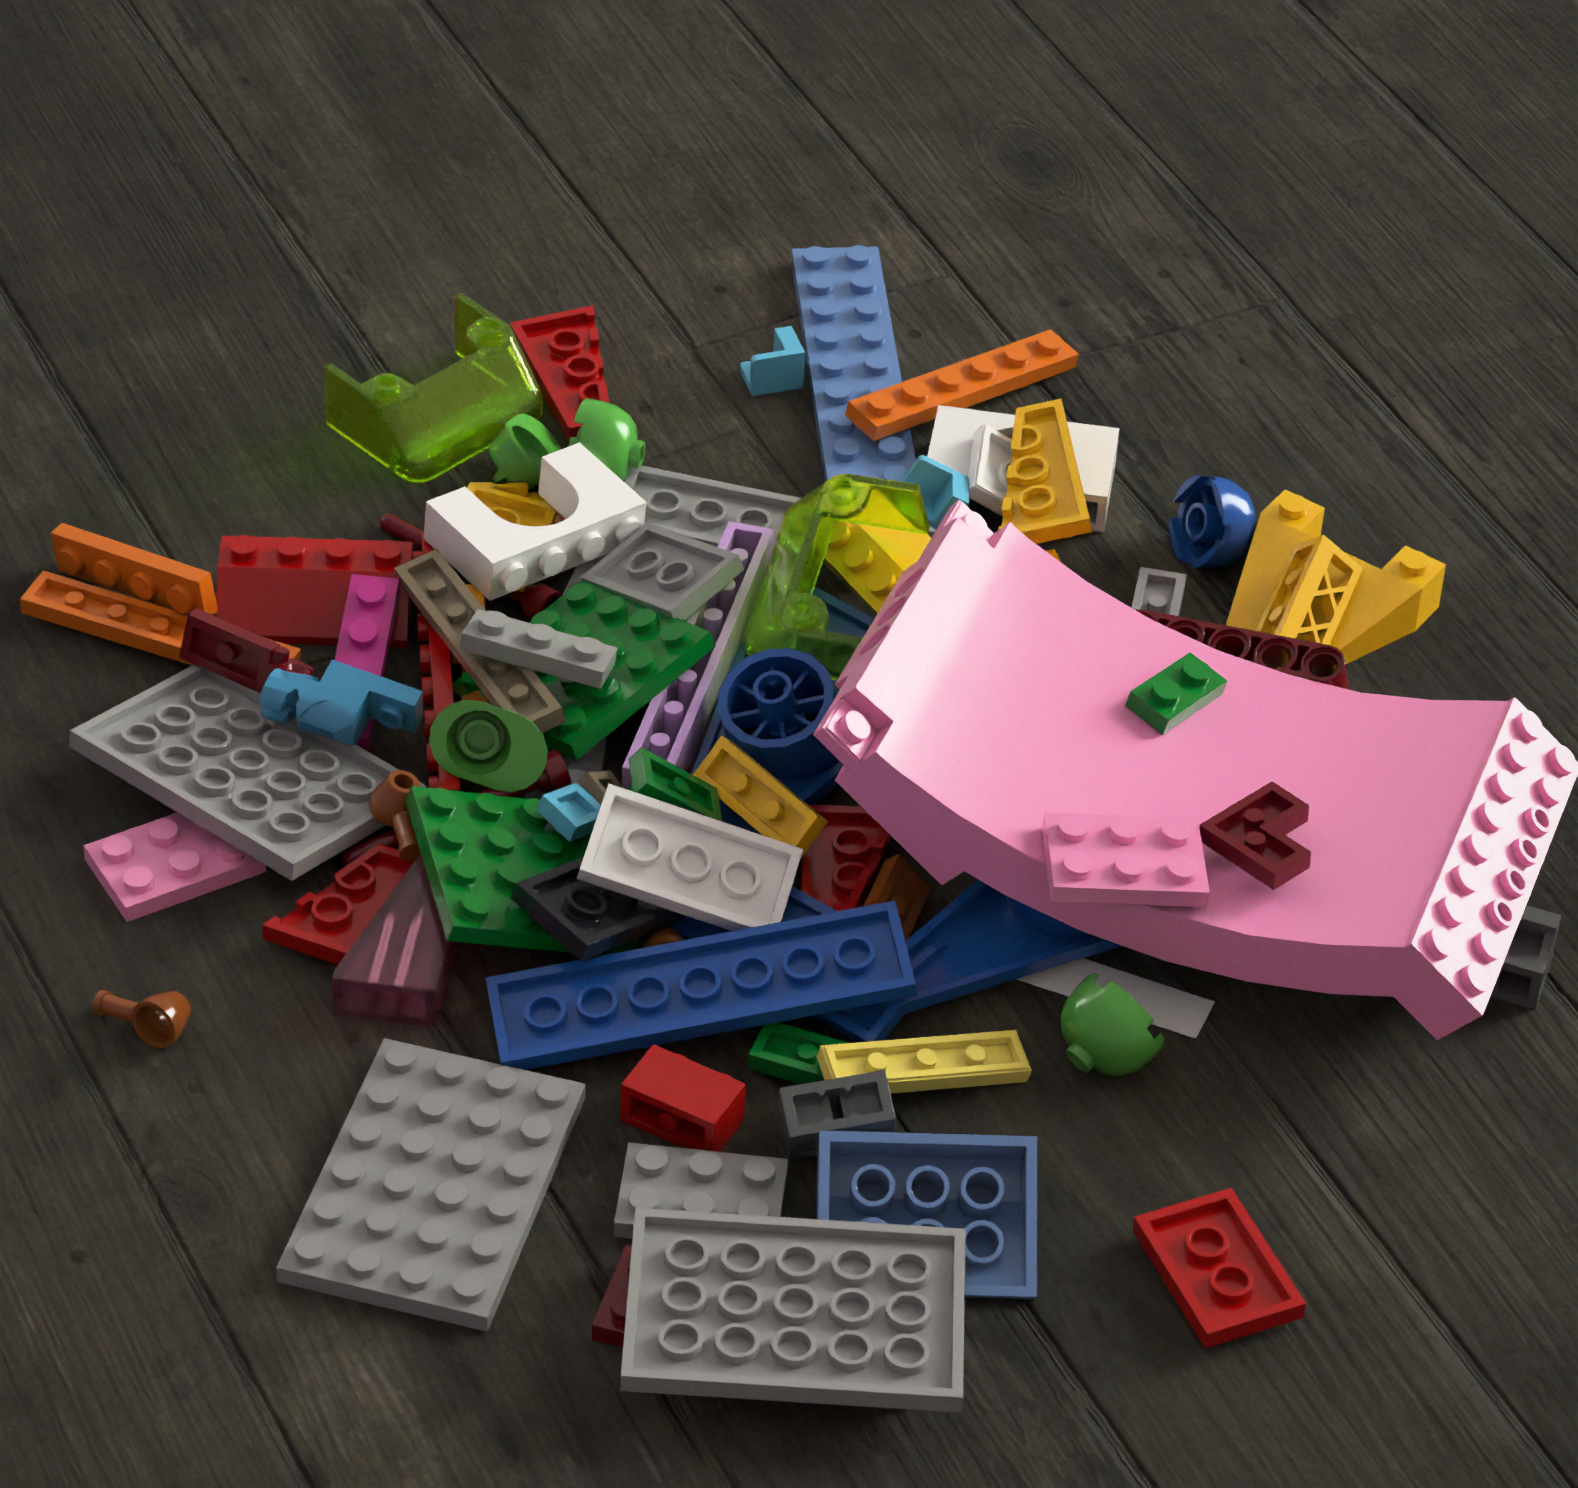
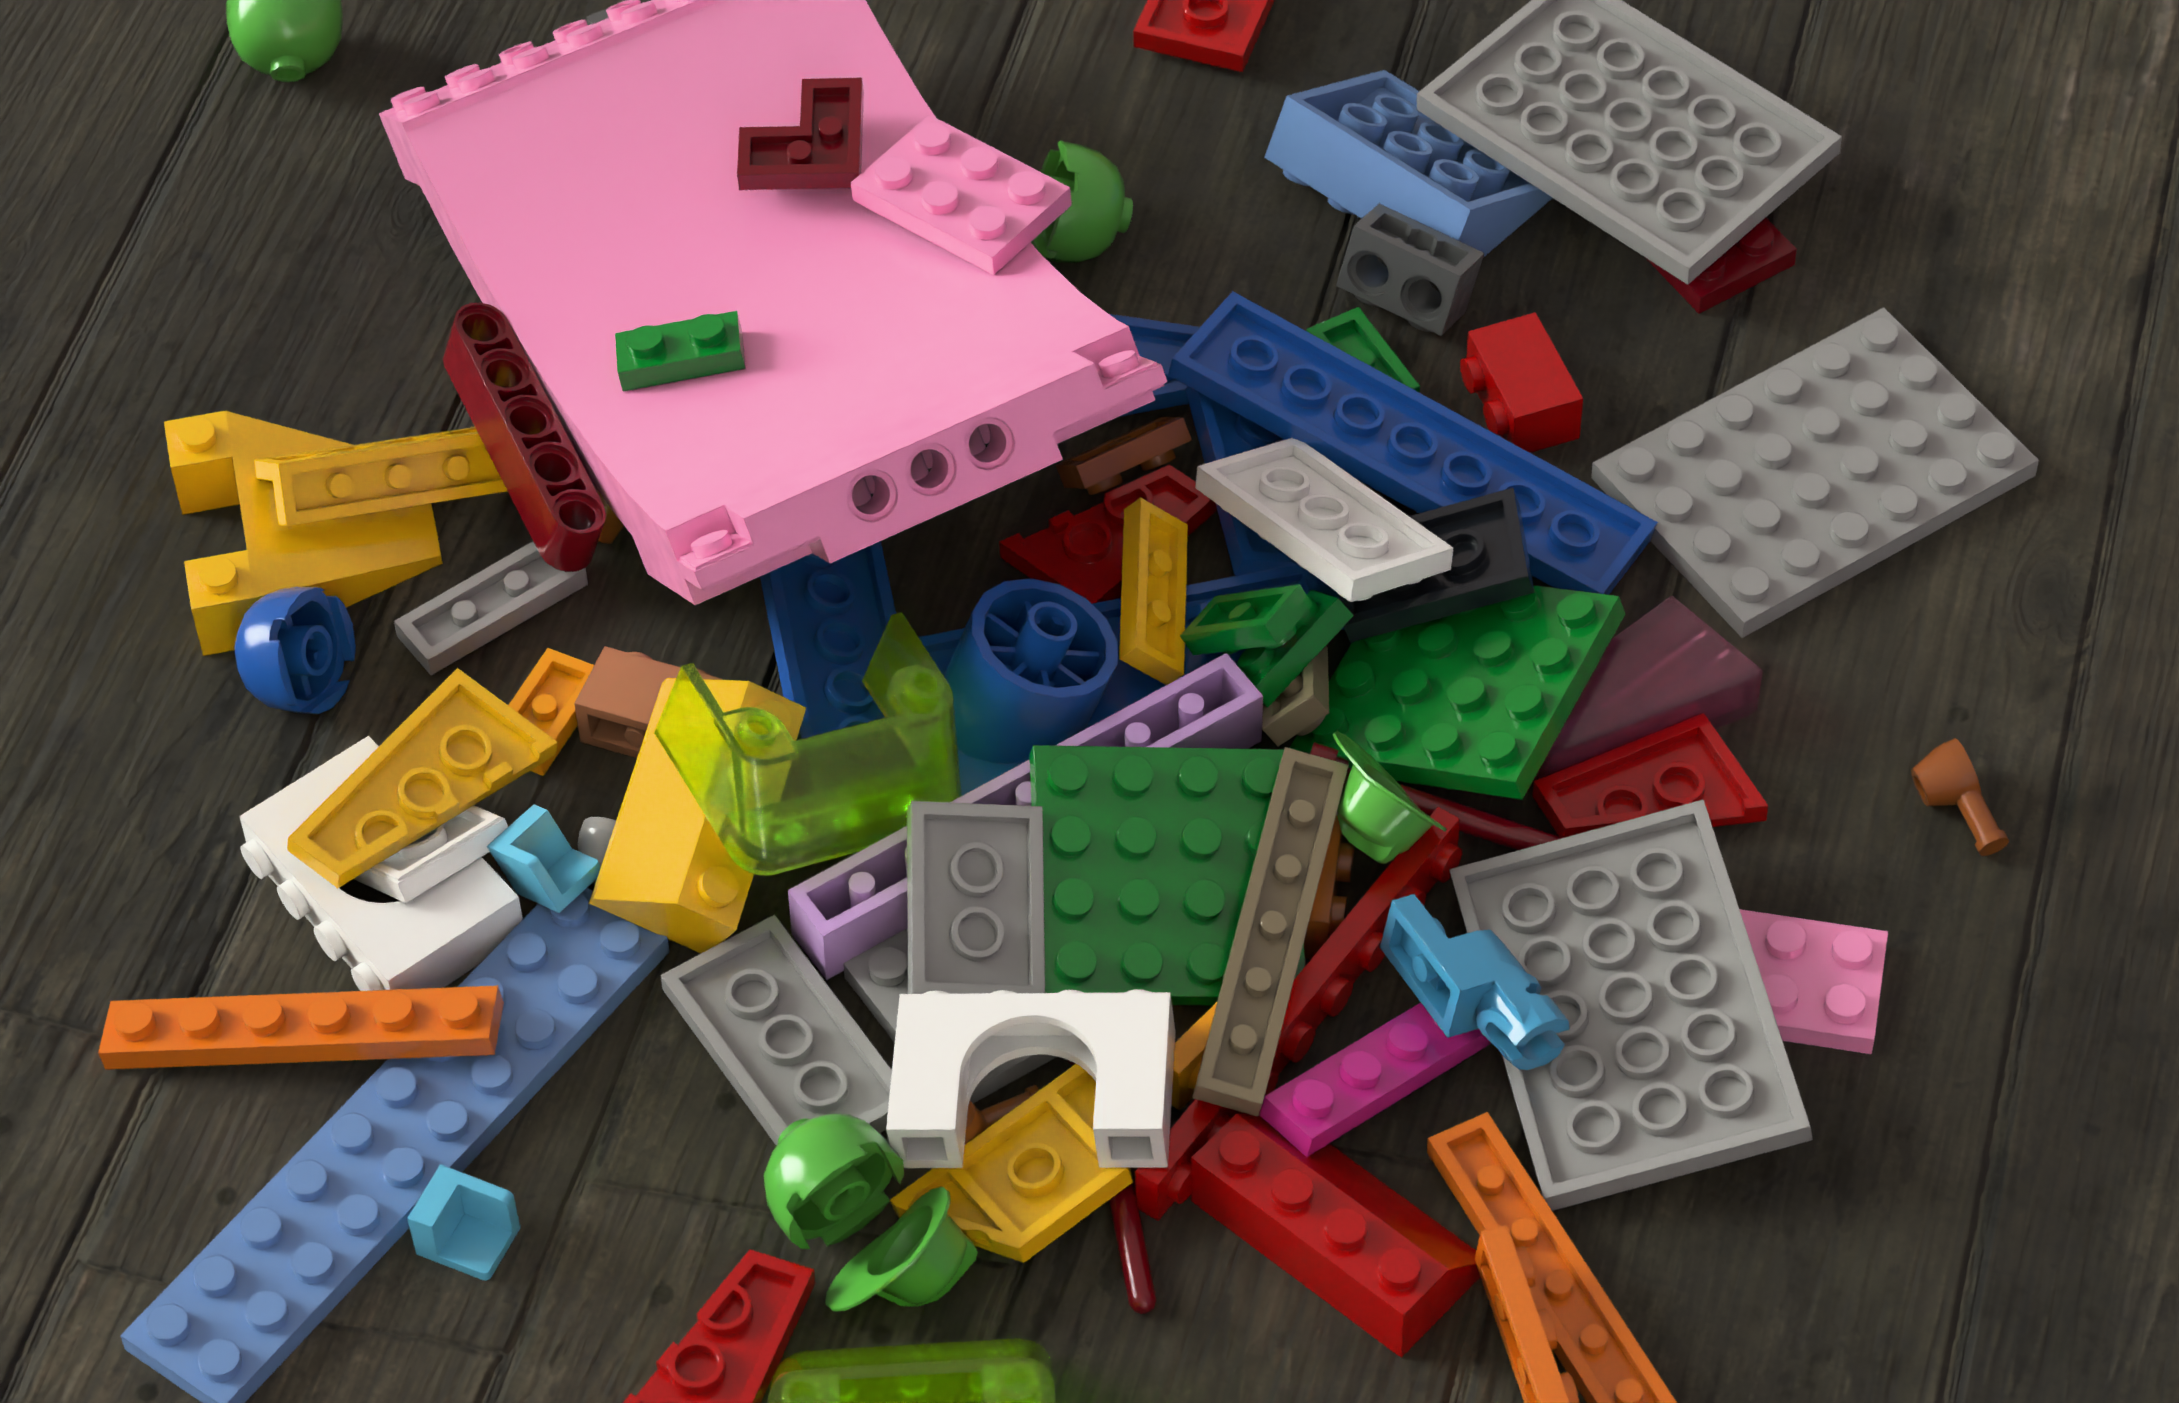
camera: 135 degrees left, 10 degrees up
dark red hinge [179,608,314,693] -> none
dark orange bar [369,770,422,861] -> none
light grey plate [460,609,618,689] -> none
medium azure plate [536,782,601,842] -> none
light grey plate [614,1142,788,1239] -> none
light yellow tile [817,1030,1032,1094] -> none

